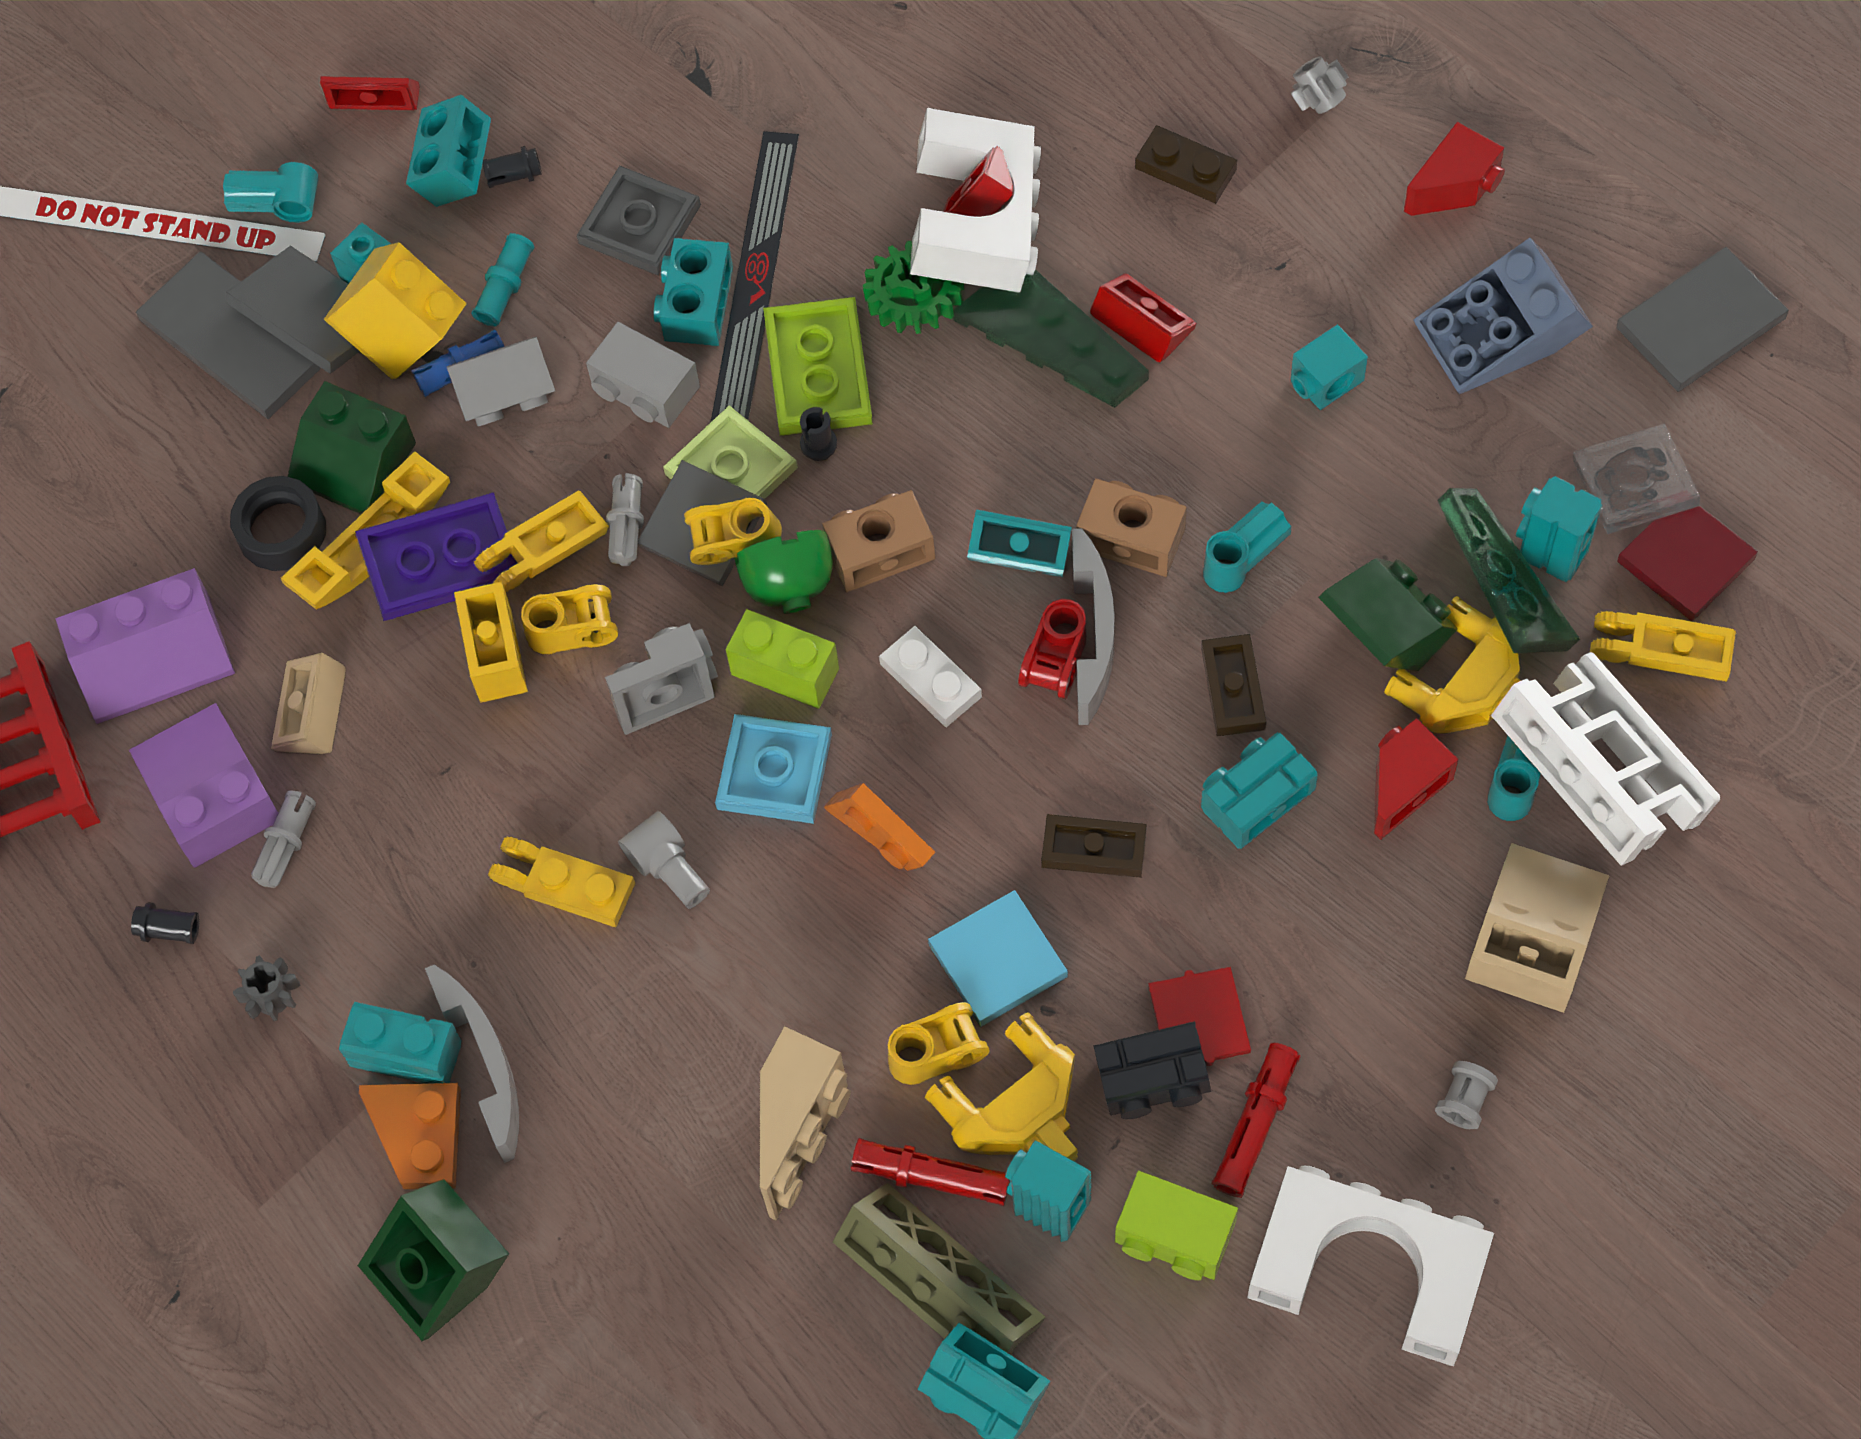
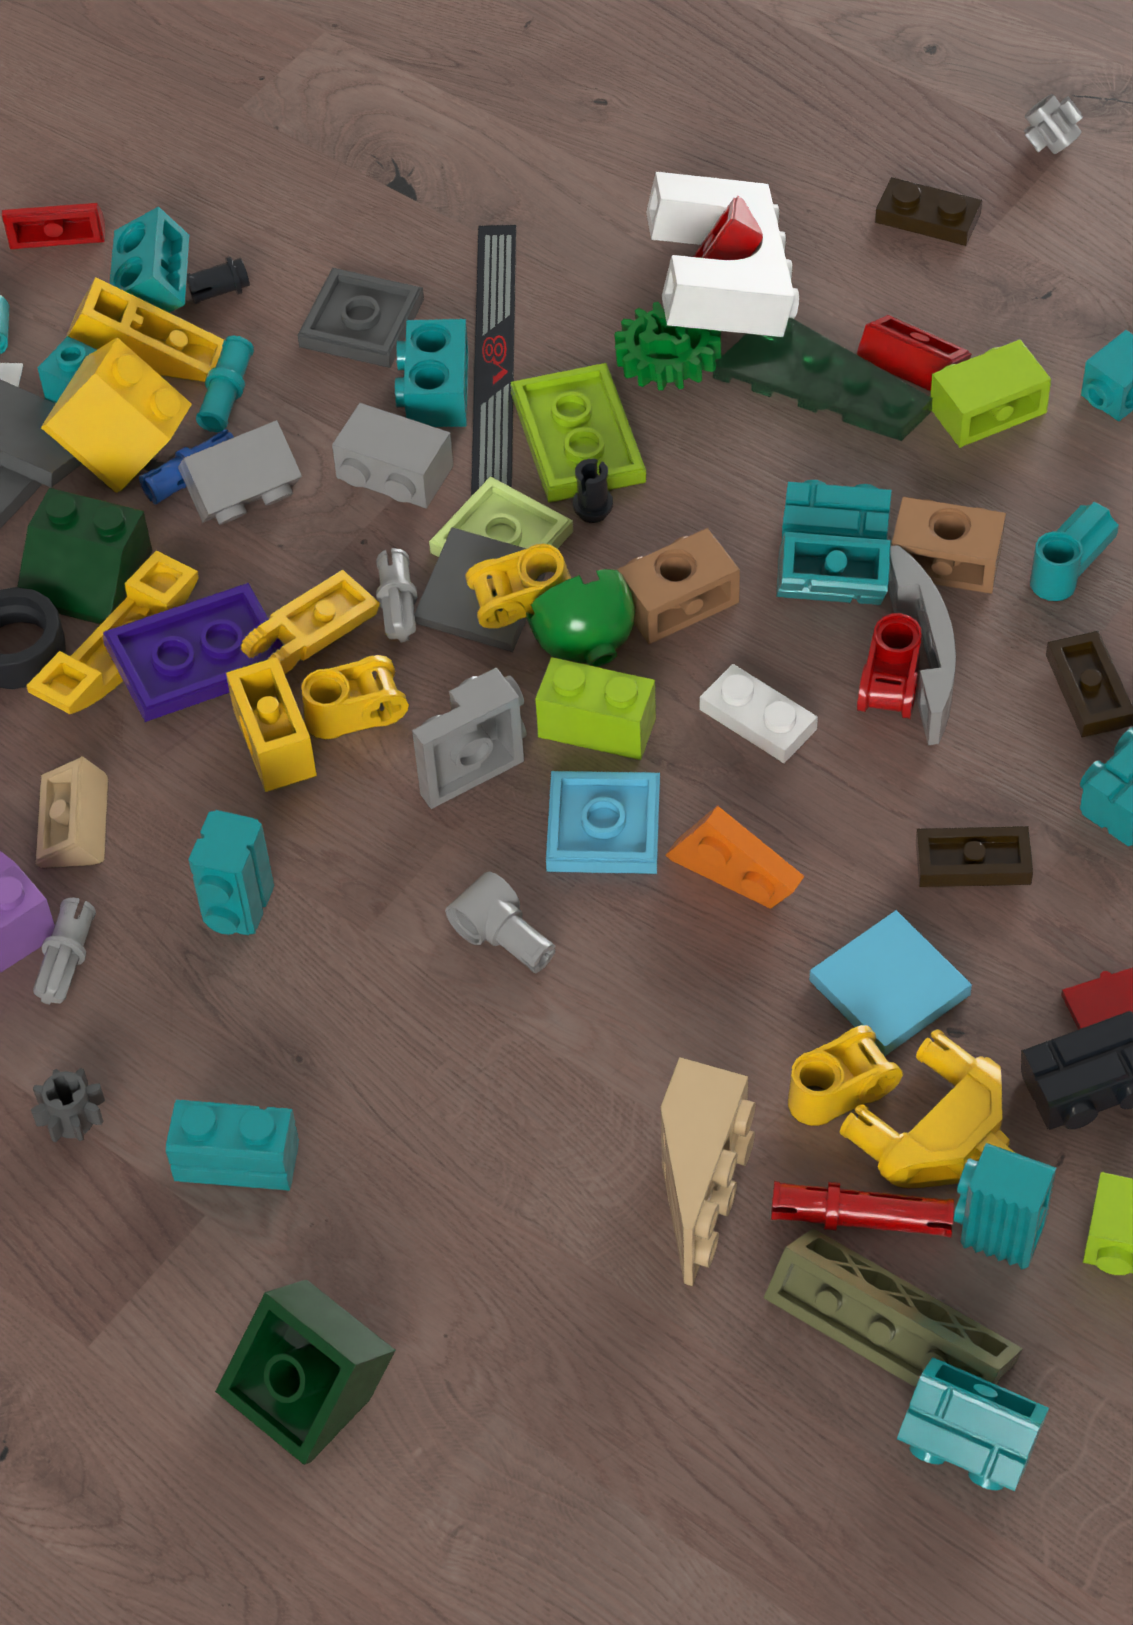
camera: 10 degrees left, 10 degrees down
orange wing [359,1083,461,1189] -> none
light grey slope [425,965,519,1163] -> none
yellow hinge [488,836,635,927] -> none
none -> yellow slope [66,277,224,382]
none -> teal brick [188,810,275,936]
none -> teal brick [782,480,892,540]
none -> lime brick [929,339,1051,448]

